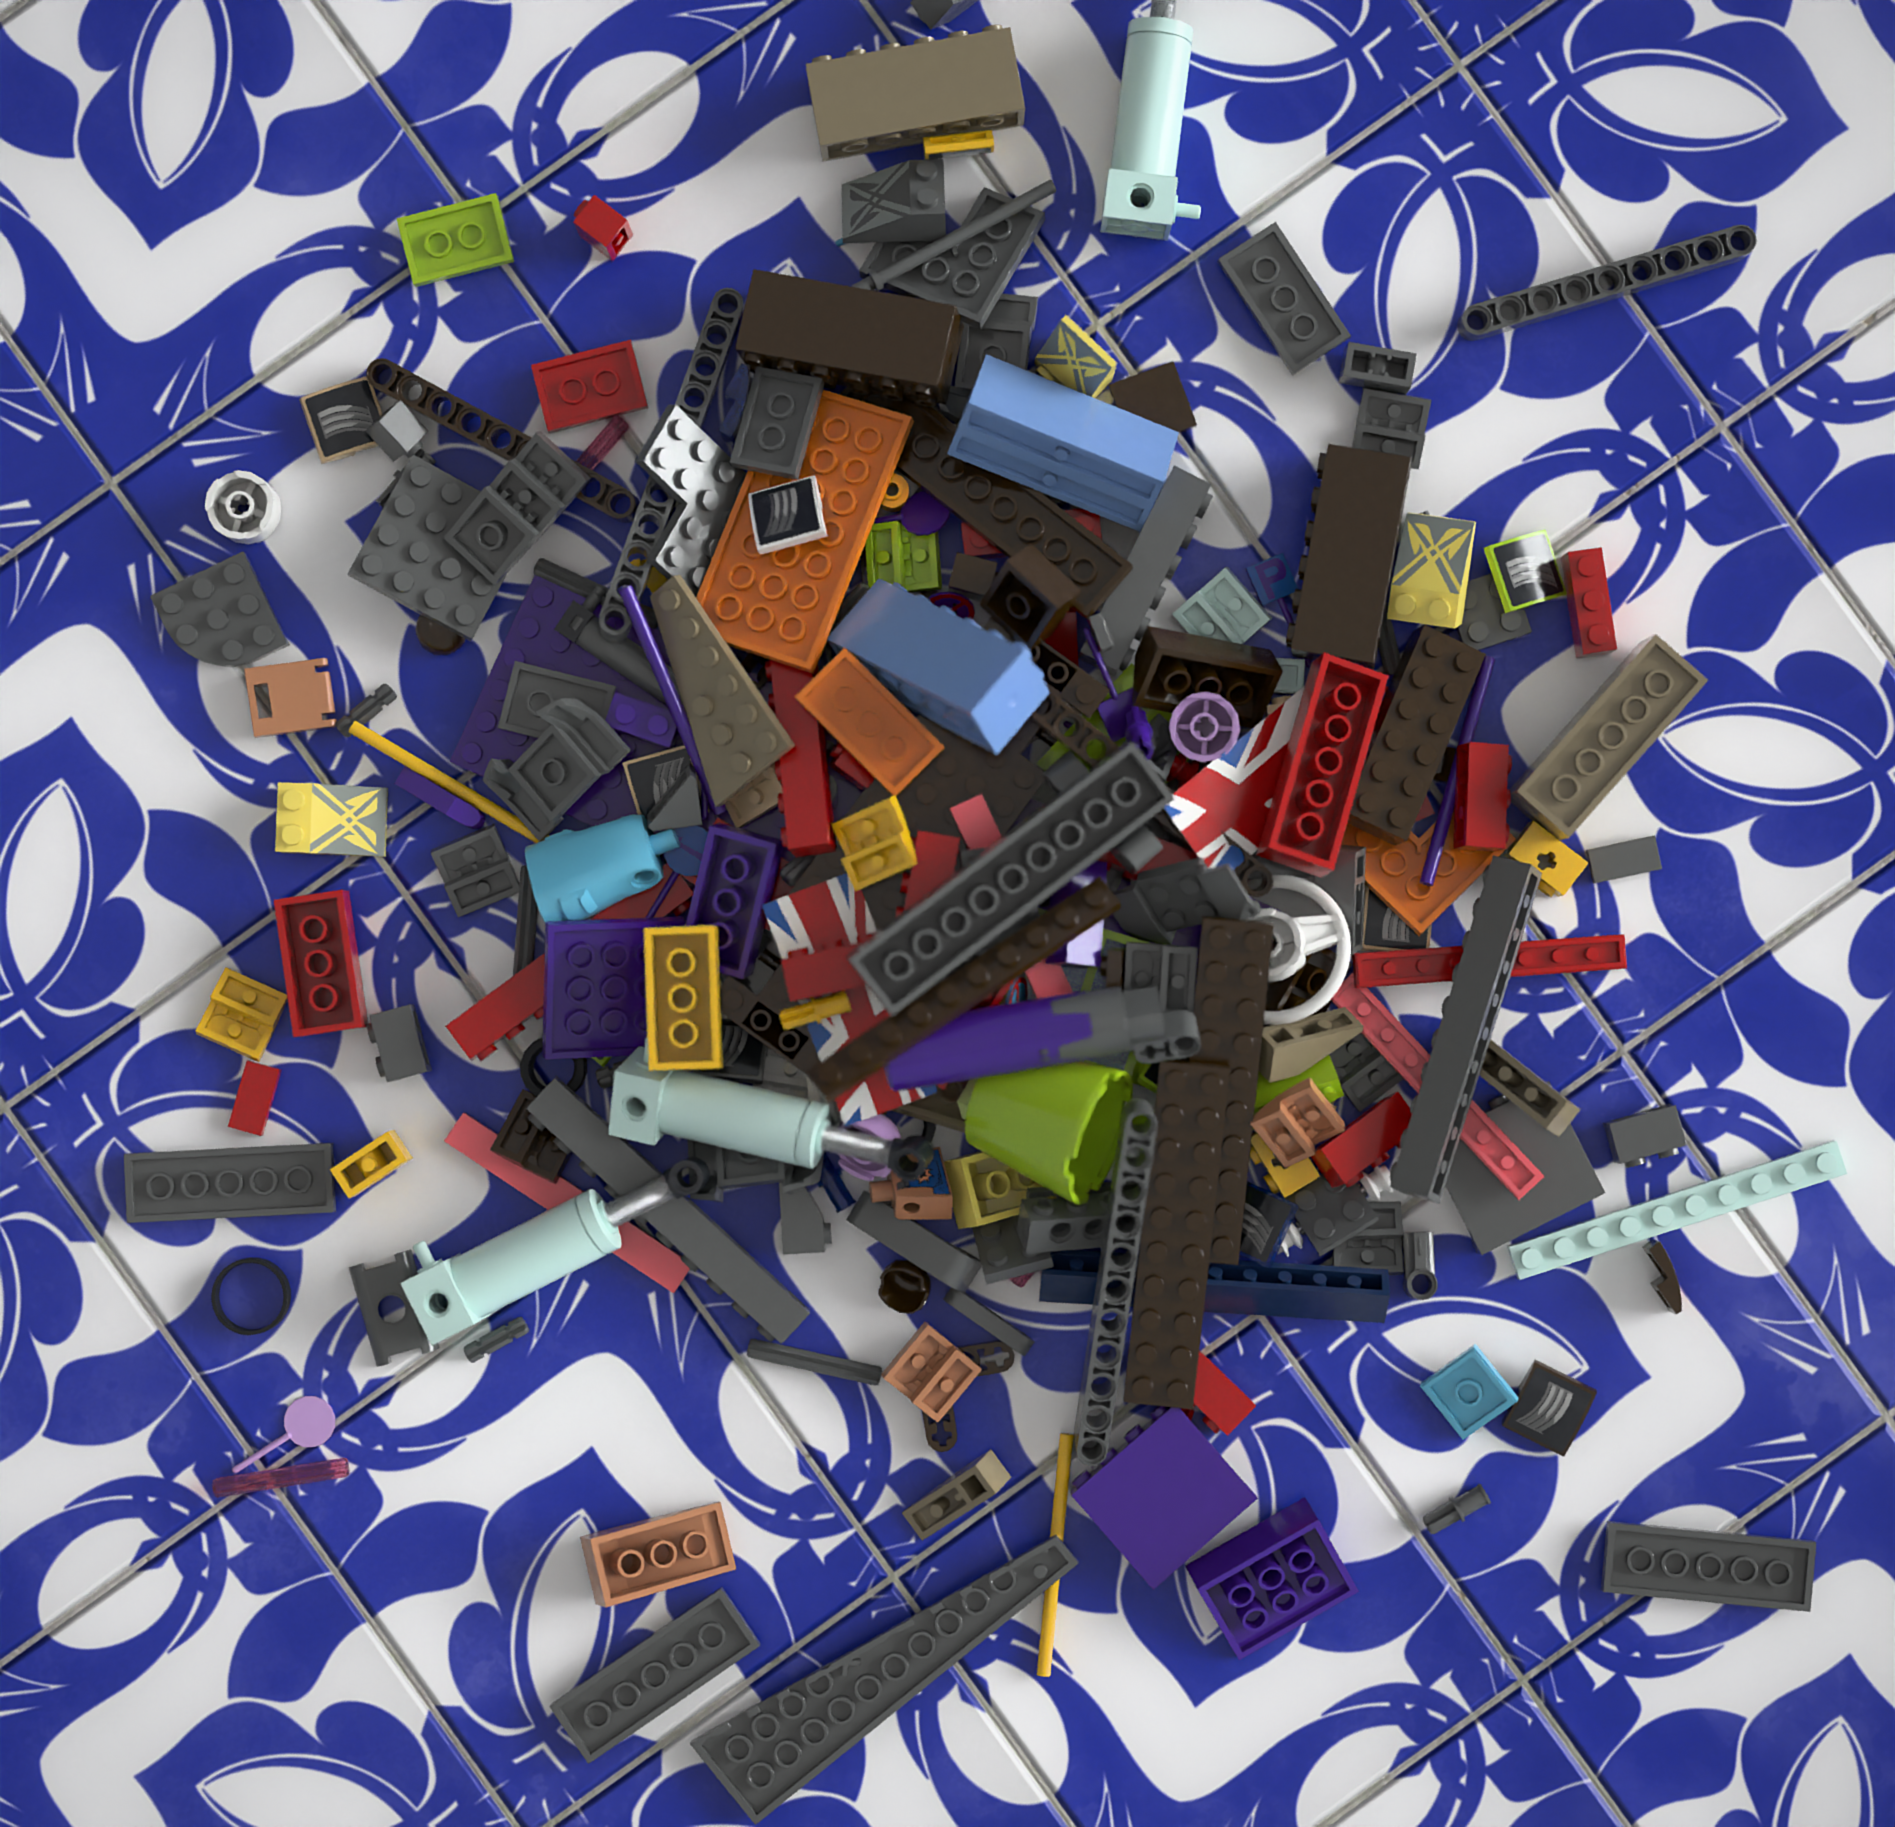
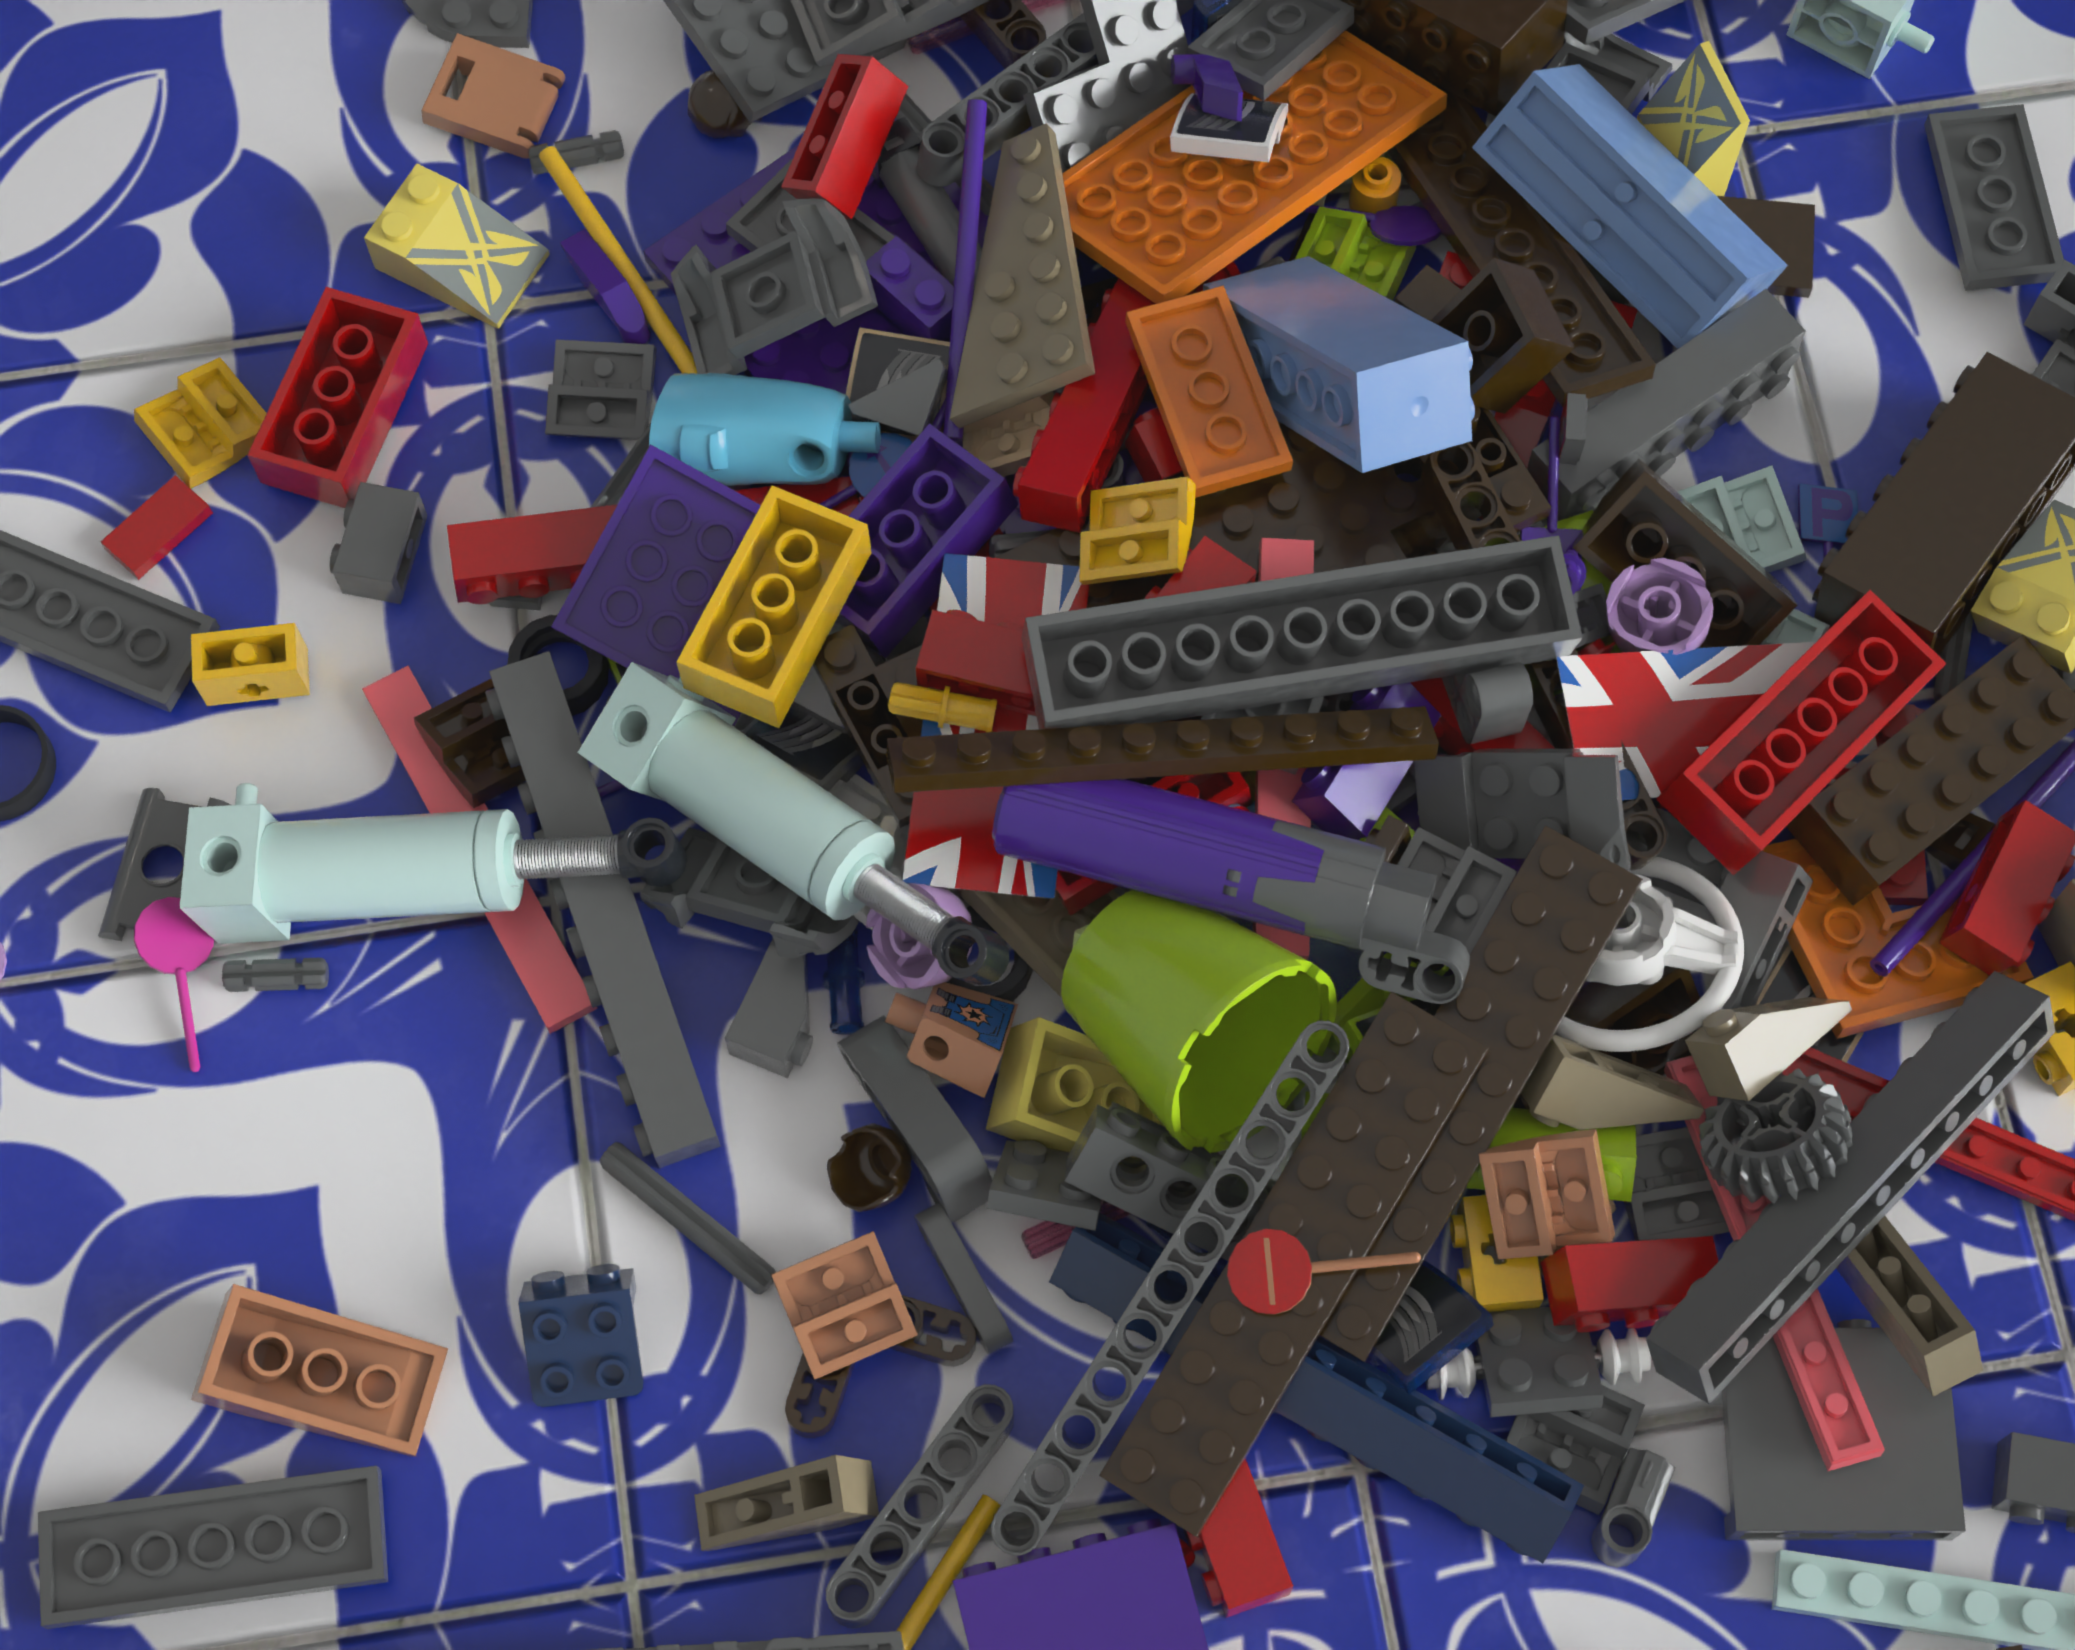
camera: 25 degrees right, 20 degrees down
none -> dark pink piece [134,897,214,1072]
none -> dark blue bracket [518,1264,644,1407]
none -> red brick [781,54,909,219]
none -> dark grey beam [826,1384,1014,1628]
none -> dark purple piece [1171,54,1243,121]
none -> red piece [1227,1229,1421,1315]
none -> slope [1685,997,1852,1101]
none -> dark grey gear [1699,1068,1853,1205]

